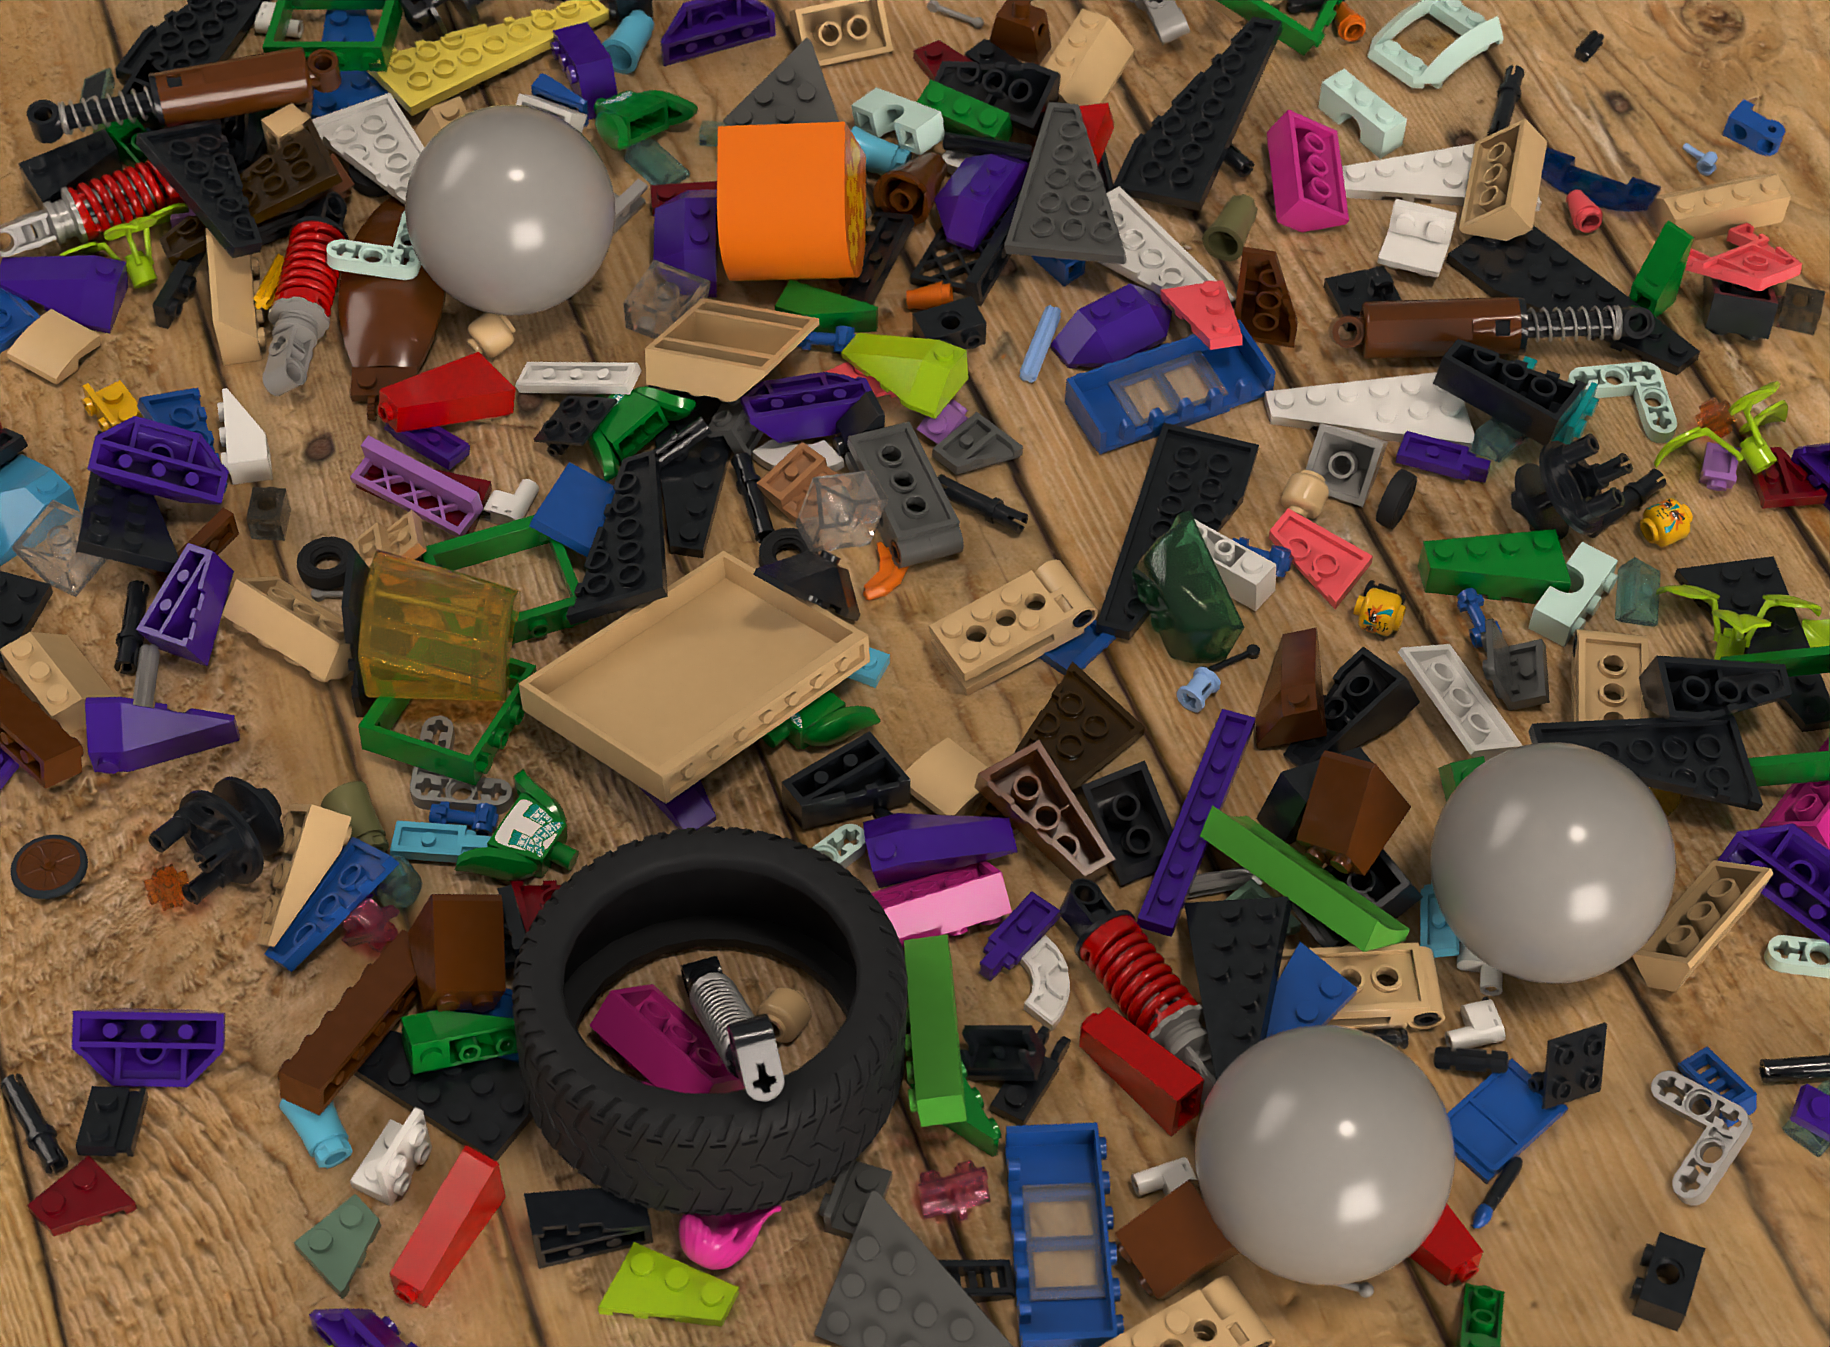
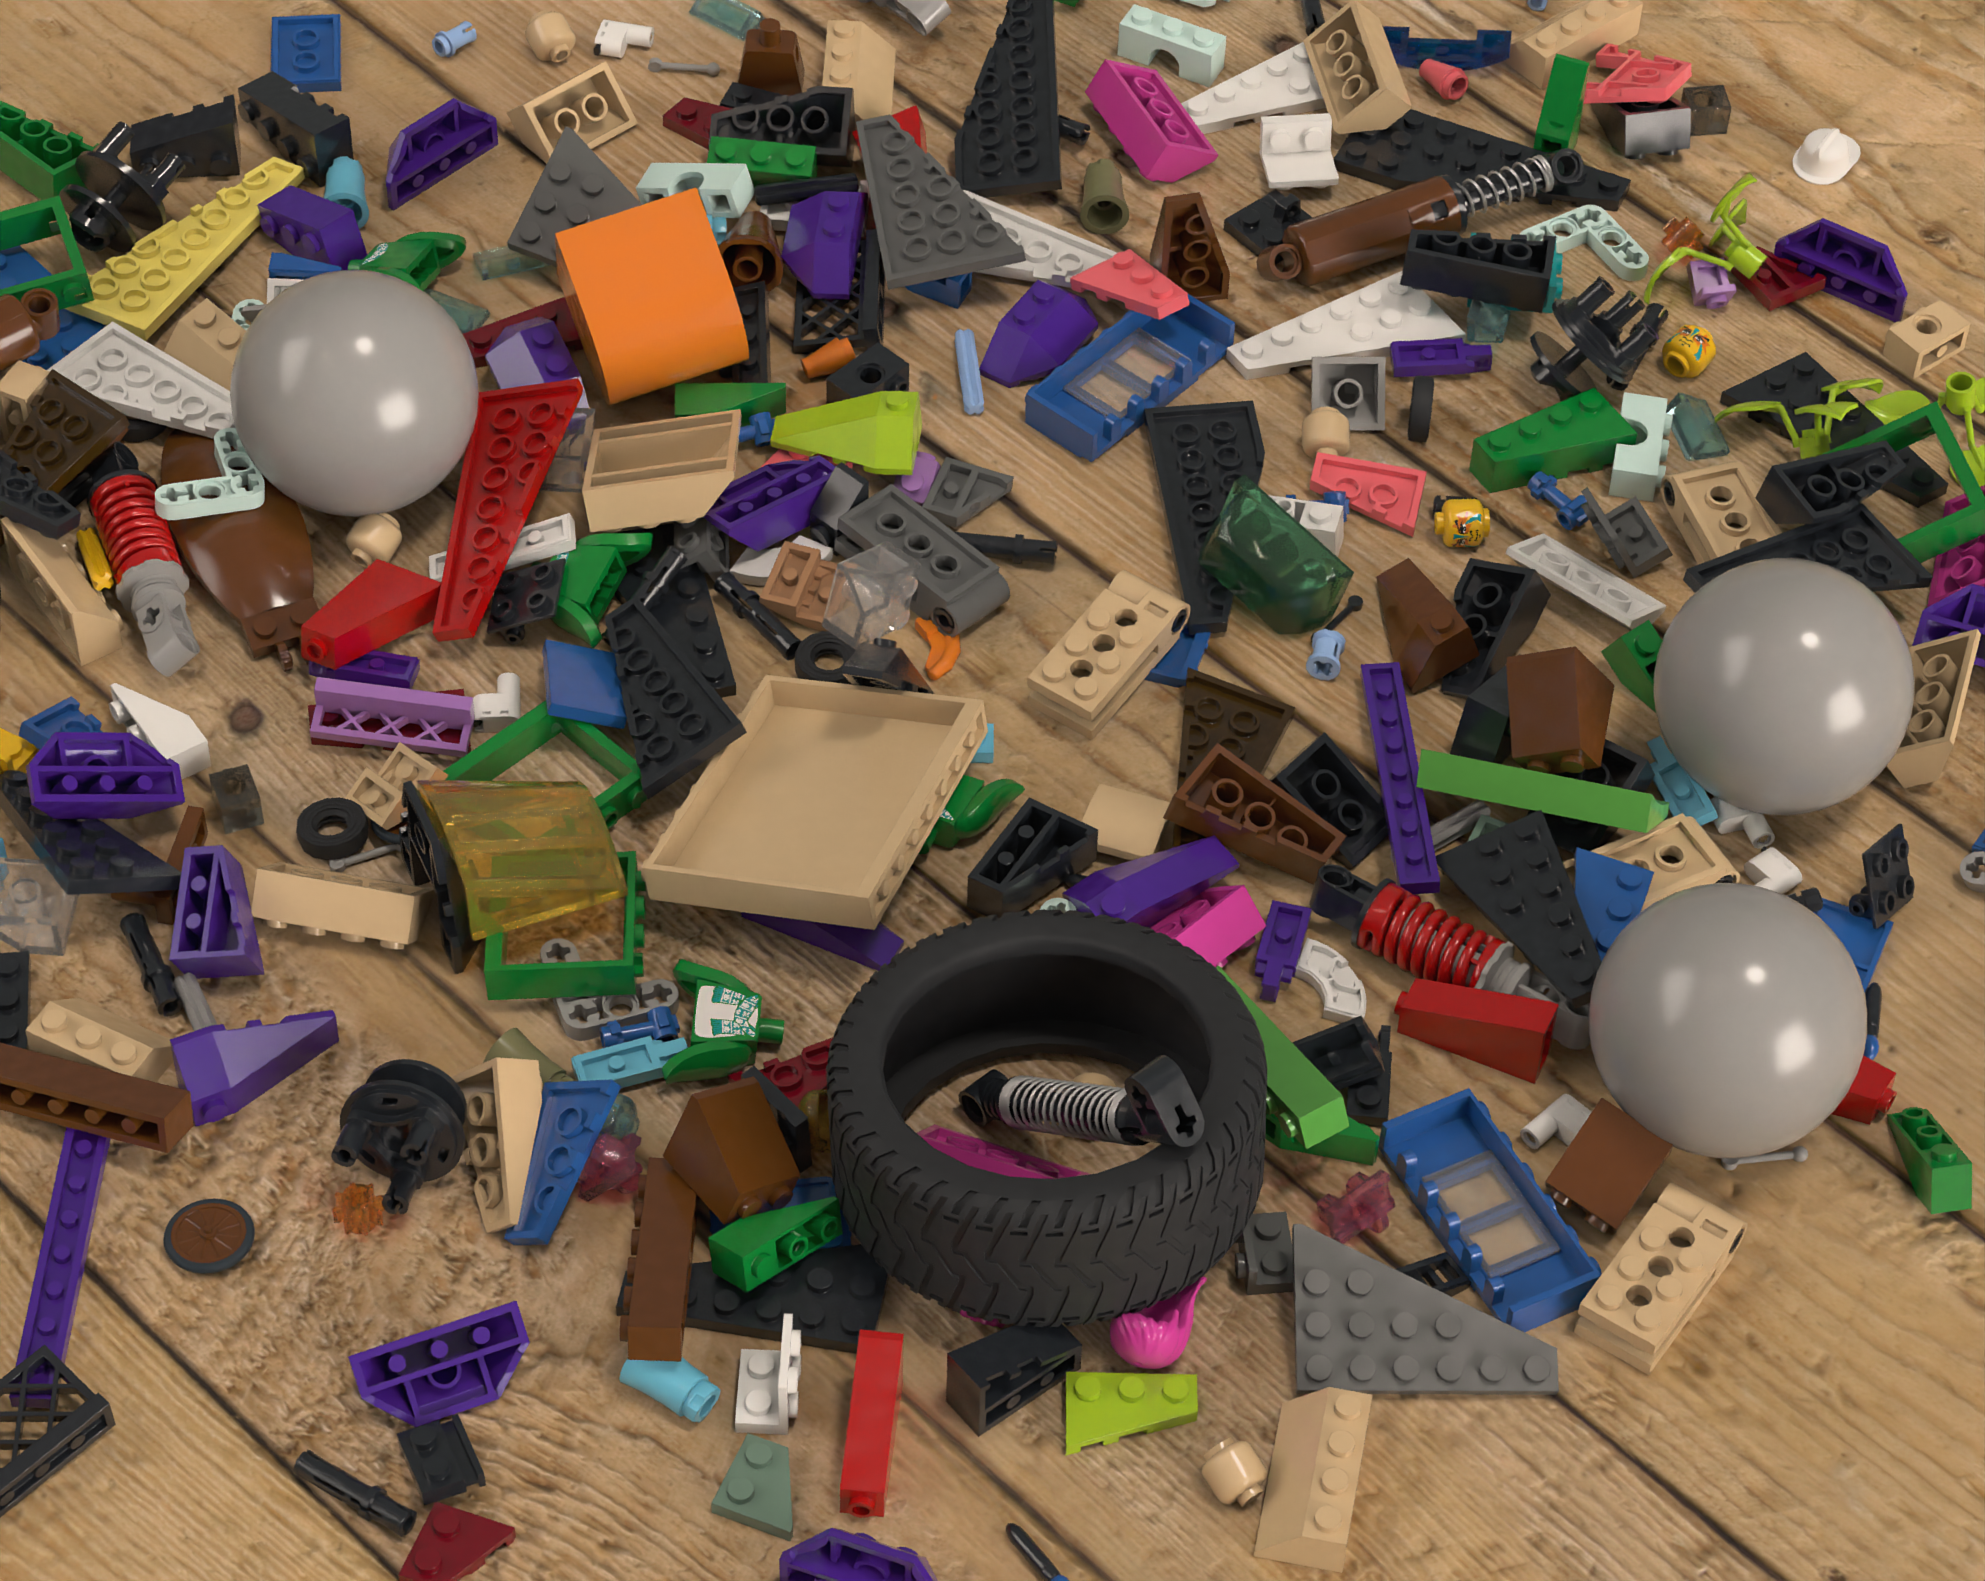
camera: 25 degrees left, 5 degrees down
none -> red wing [432,378,583,642]

